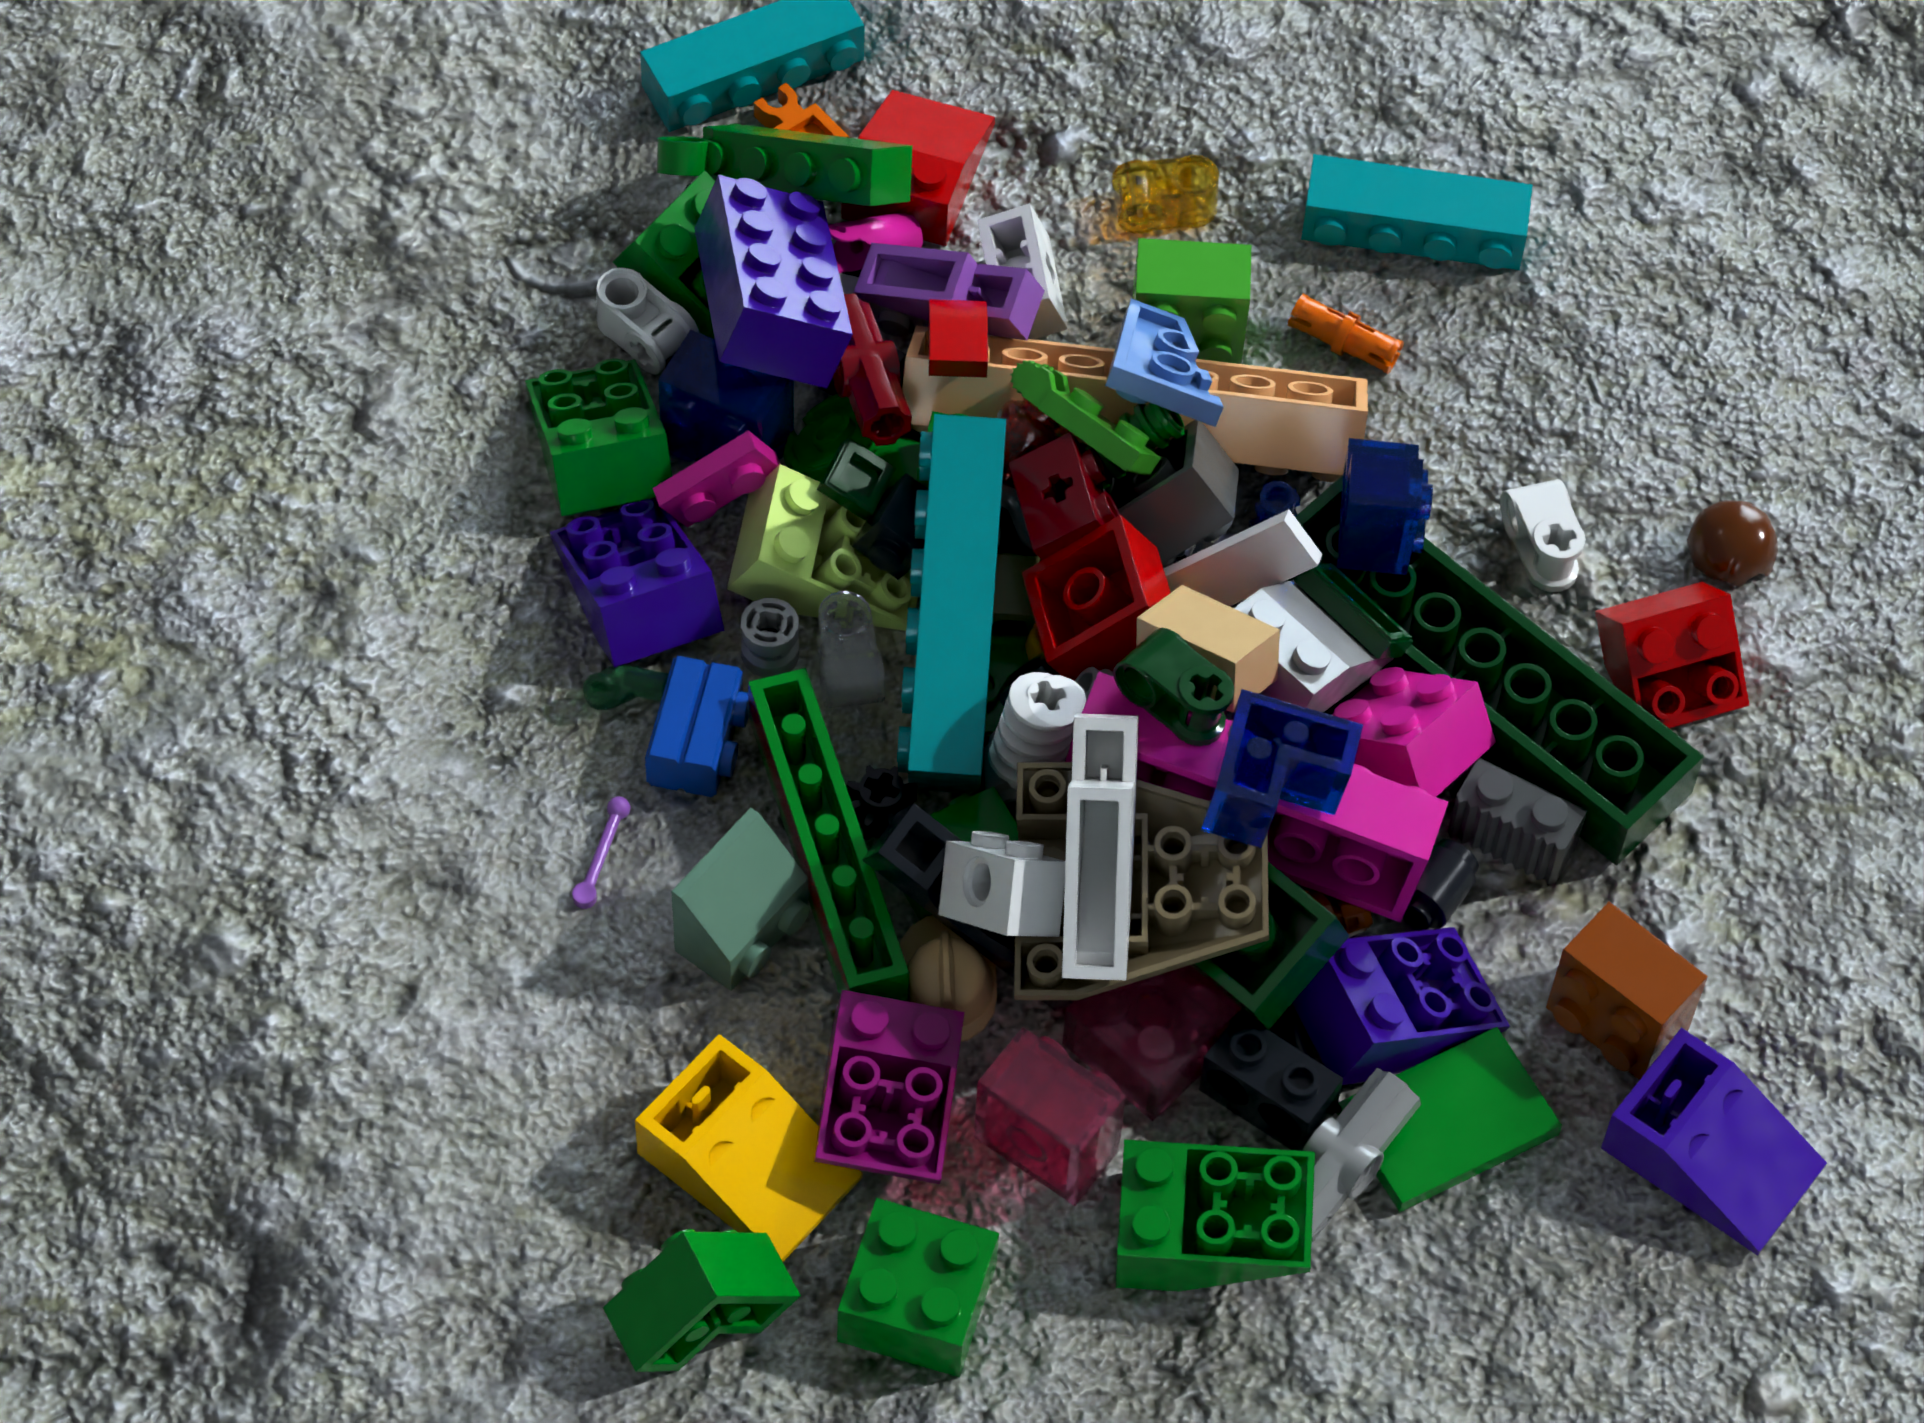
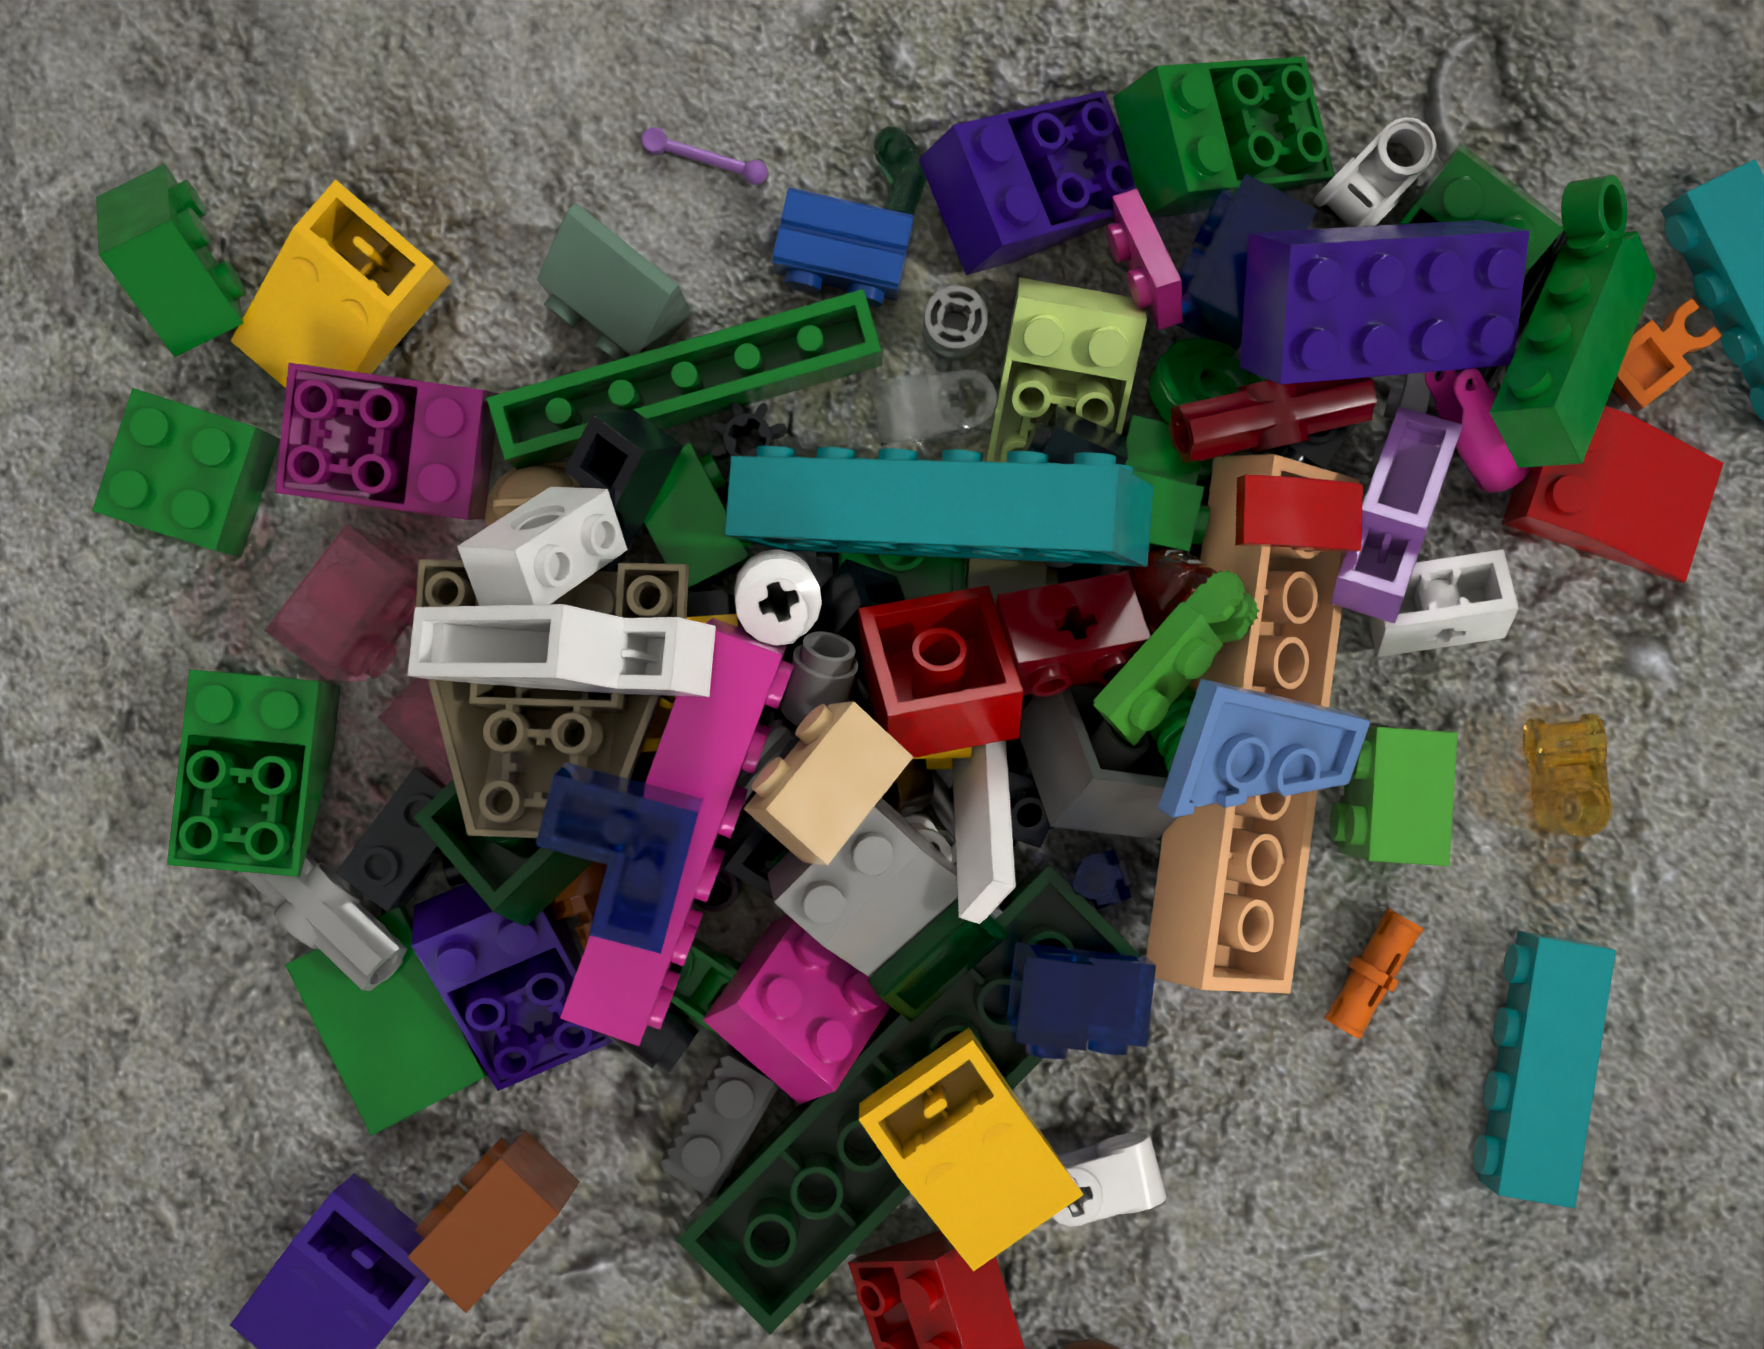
camera: 95 degrees right, 30 degrees up
dark green tile [816,437,896,520] -> none
dark green piece [1113,627,1234,746] -> none
none -> yellow slope [859,1027,1084,1271]

